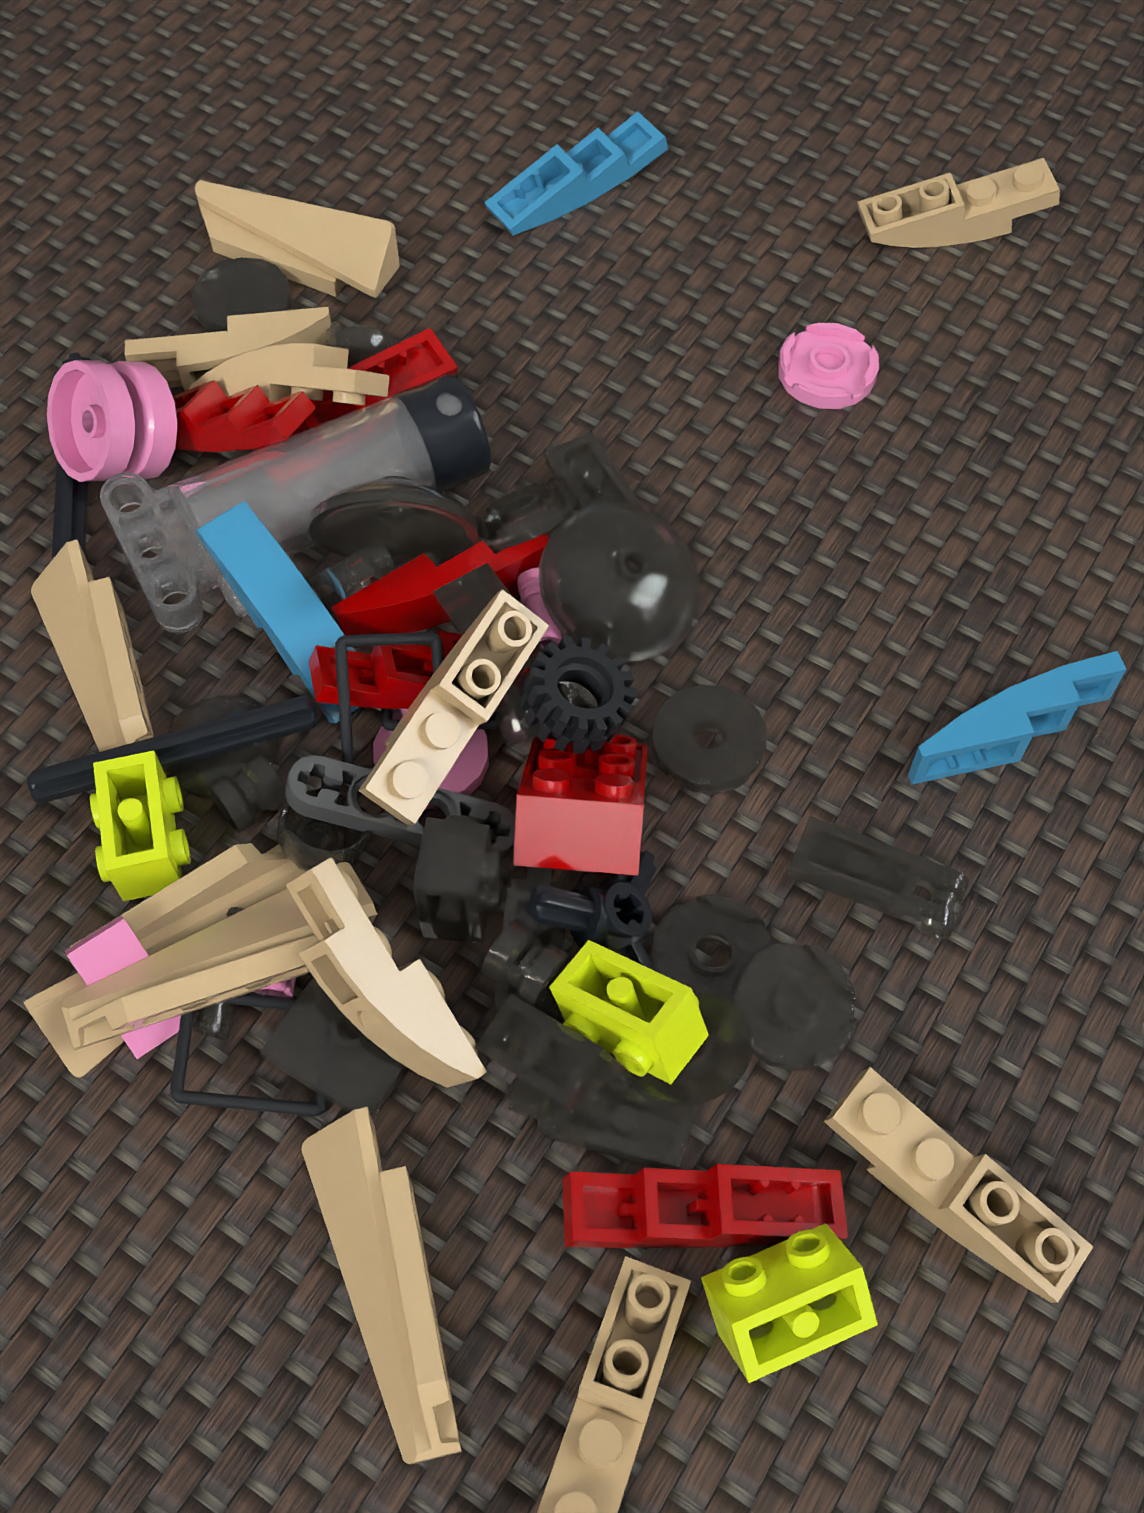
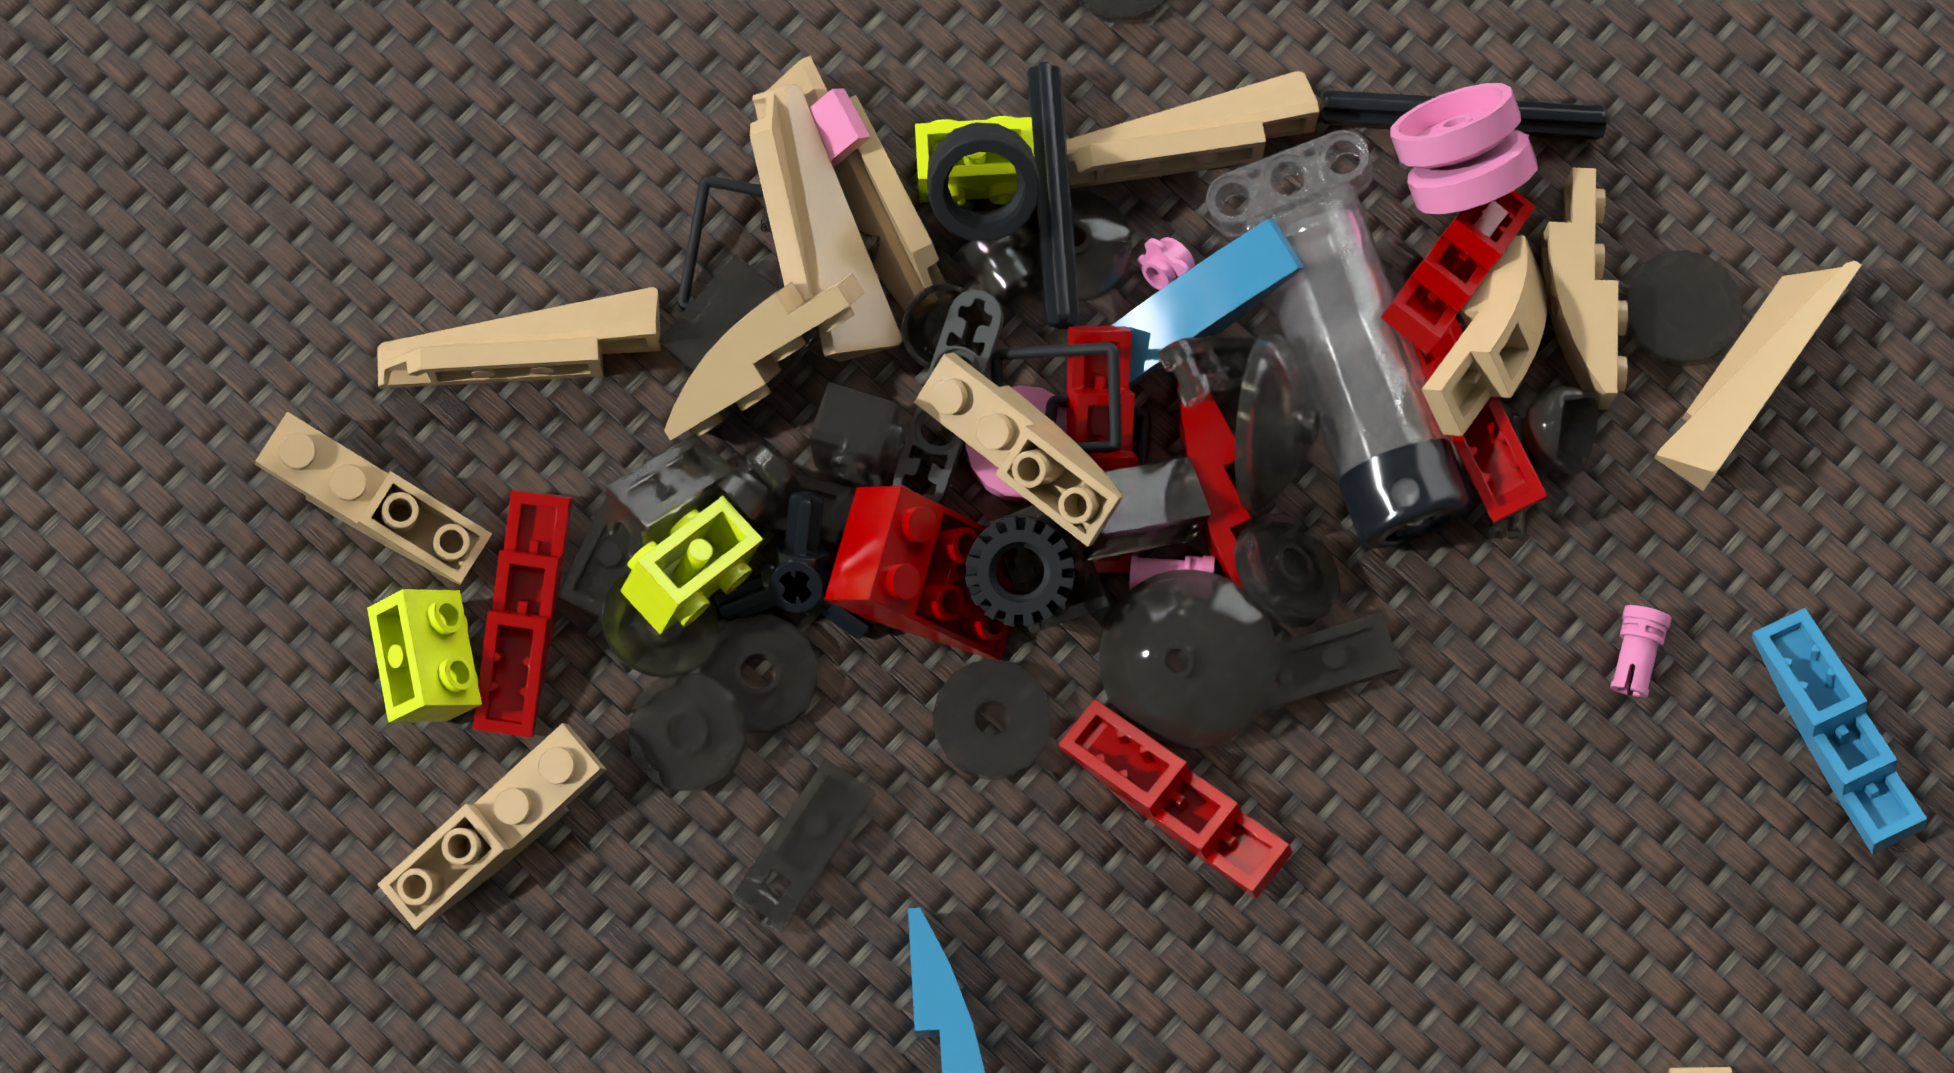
camera: 100 degrees right, 15 degrees up
bright pink tile [778,323,879,409] -> none
none -> black tyre [927,122,1040,242]
none -> red slope [1058,699,1293,899]
none -> bright pink plate [1137,237,1195,290]
none -> bright pink pin [1610,605,1672,698]

